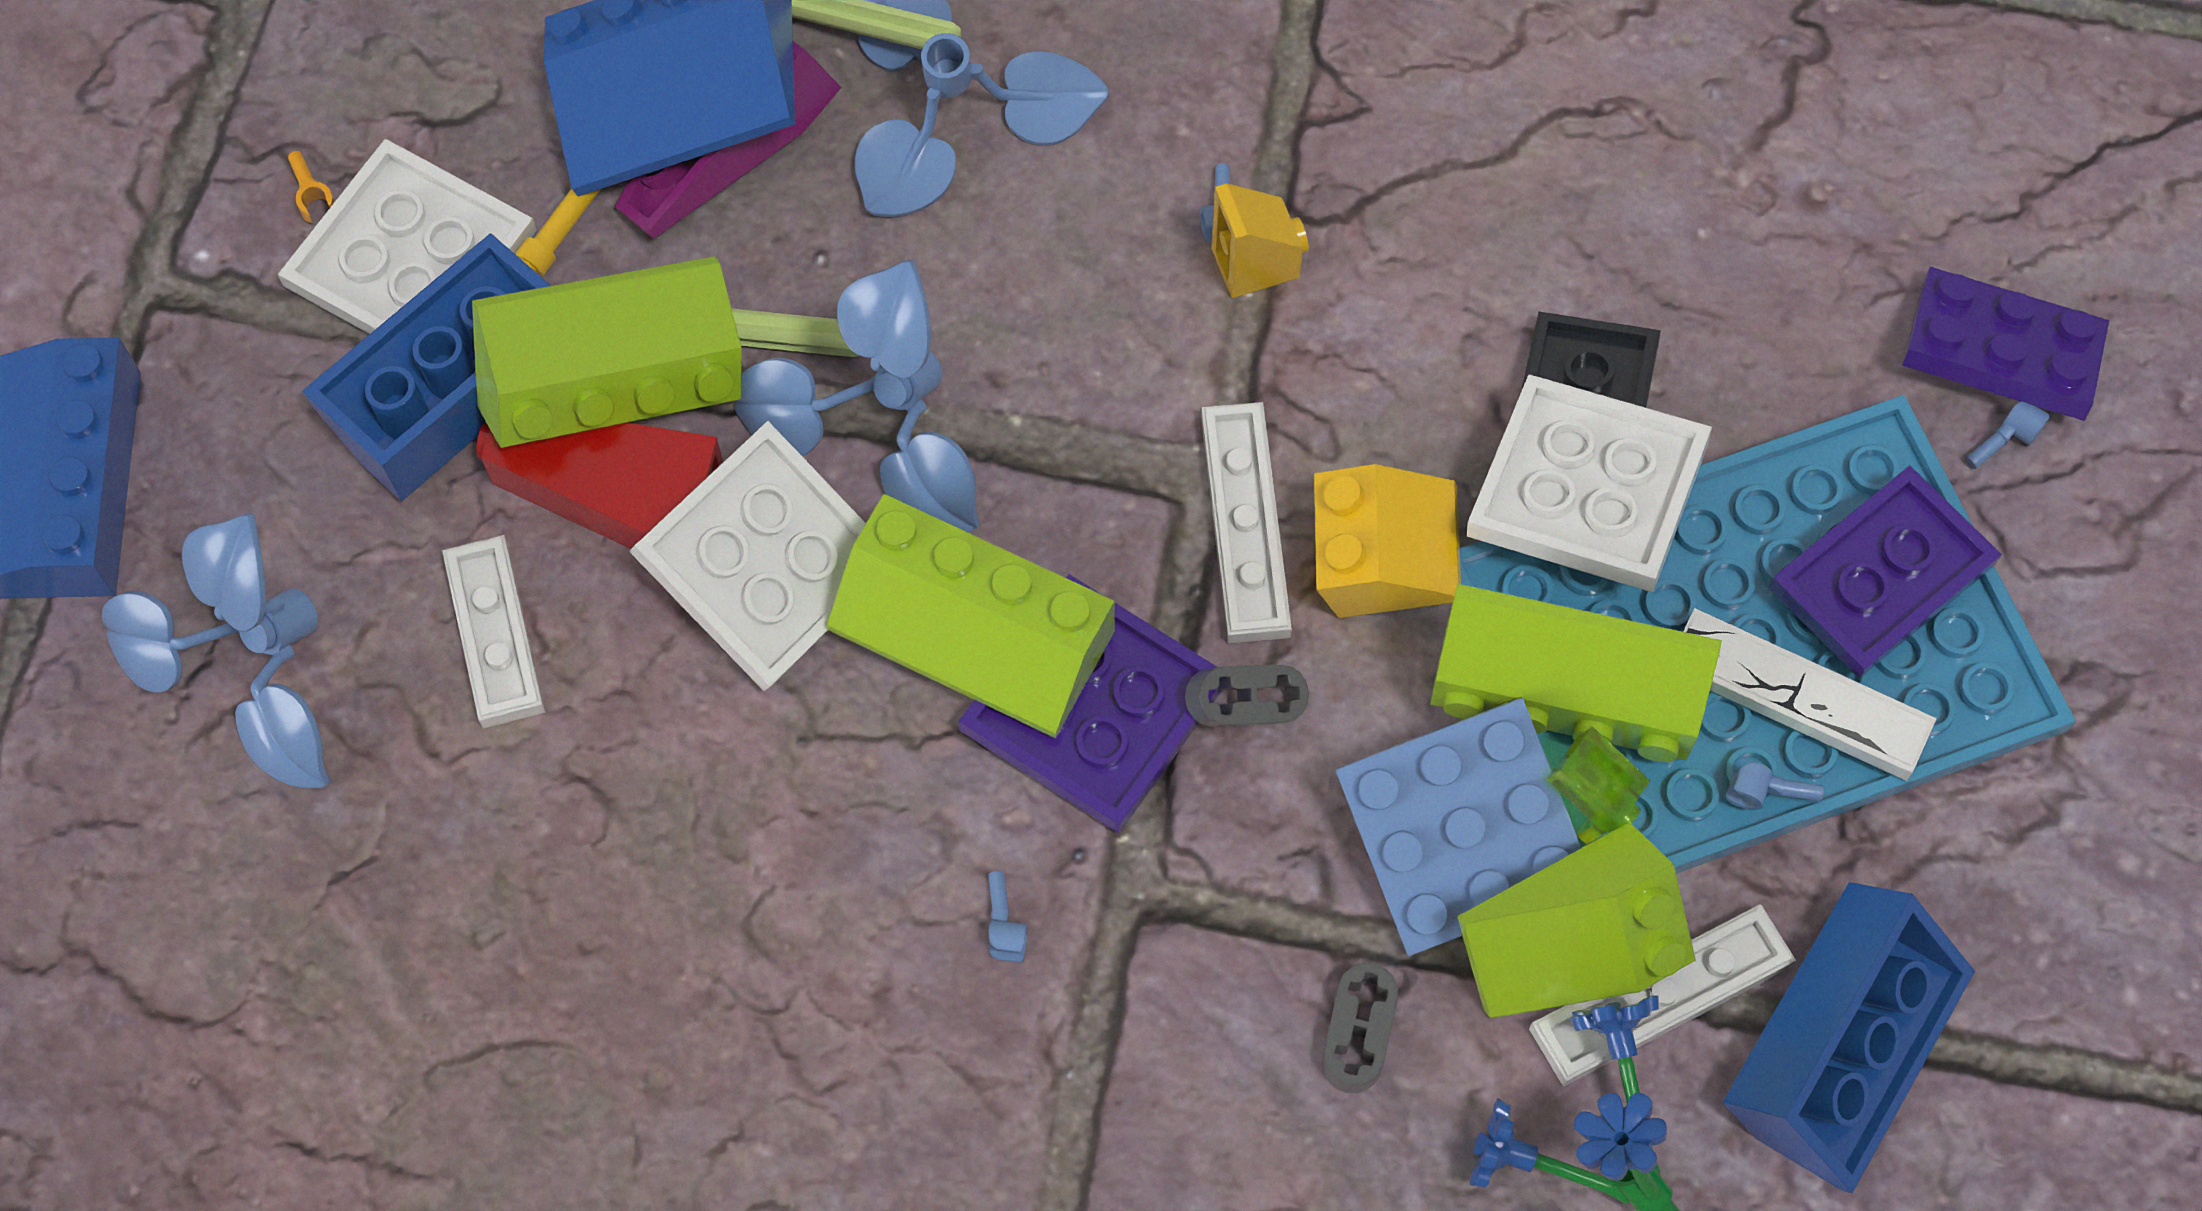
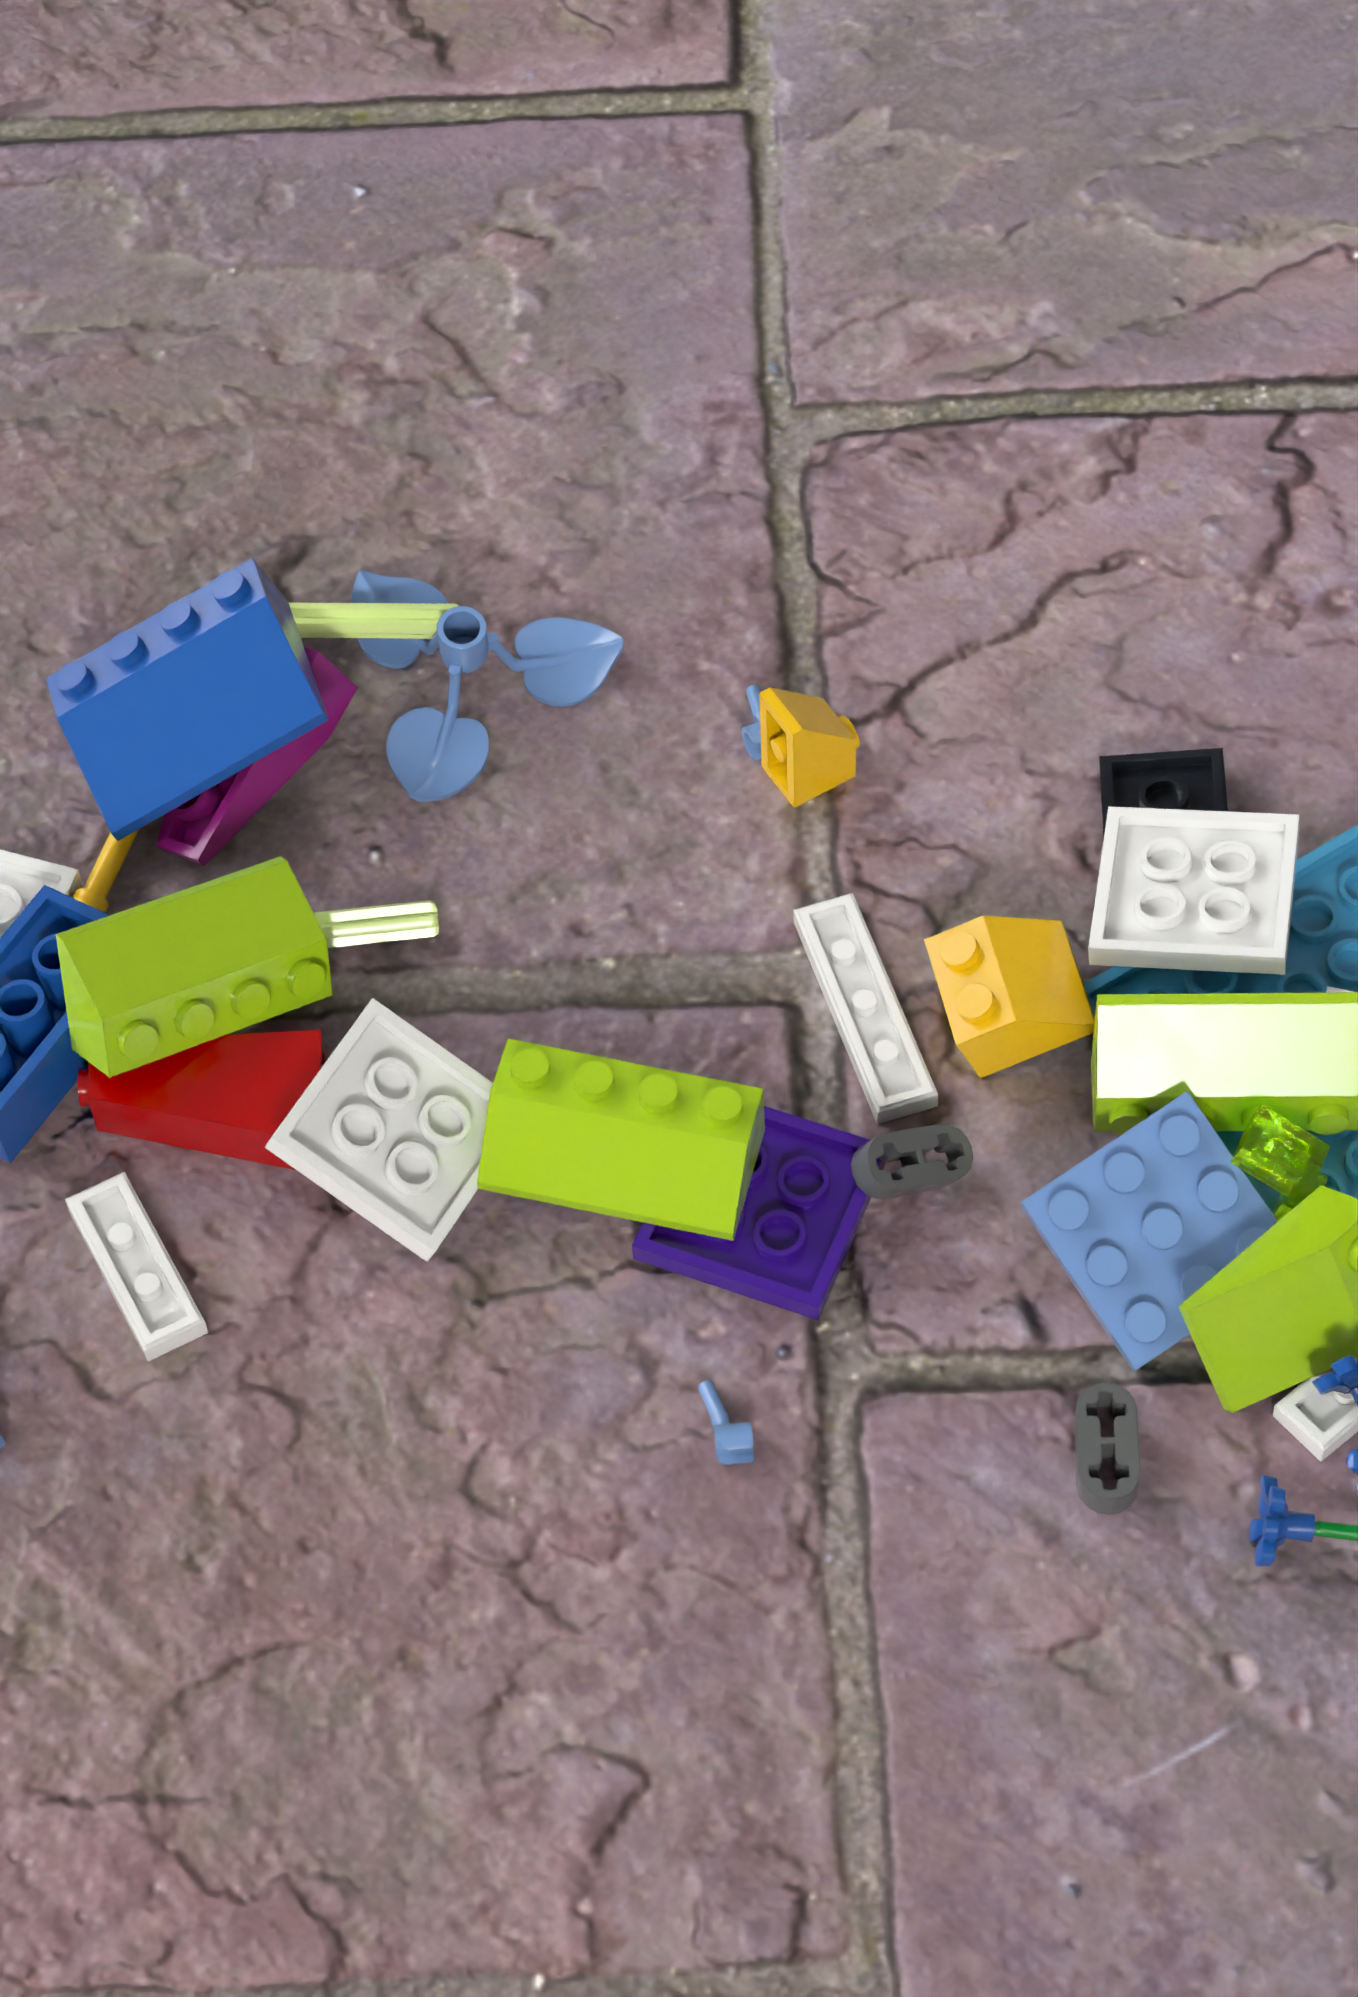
camera: 10 degrees left, 10 degrees down
medium blue plant [733,260,980,532] -> none

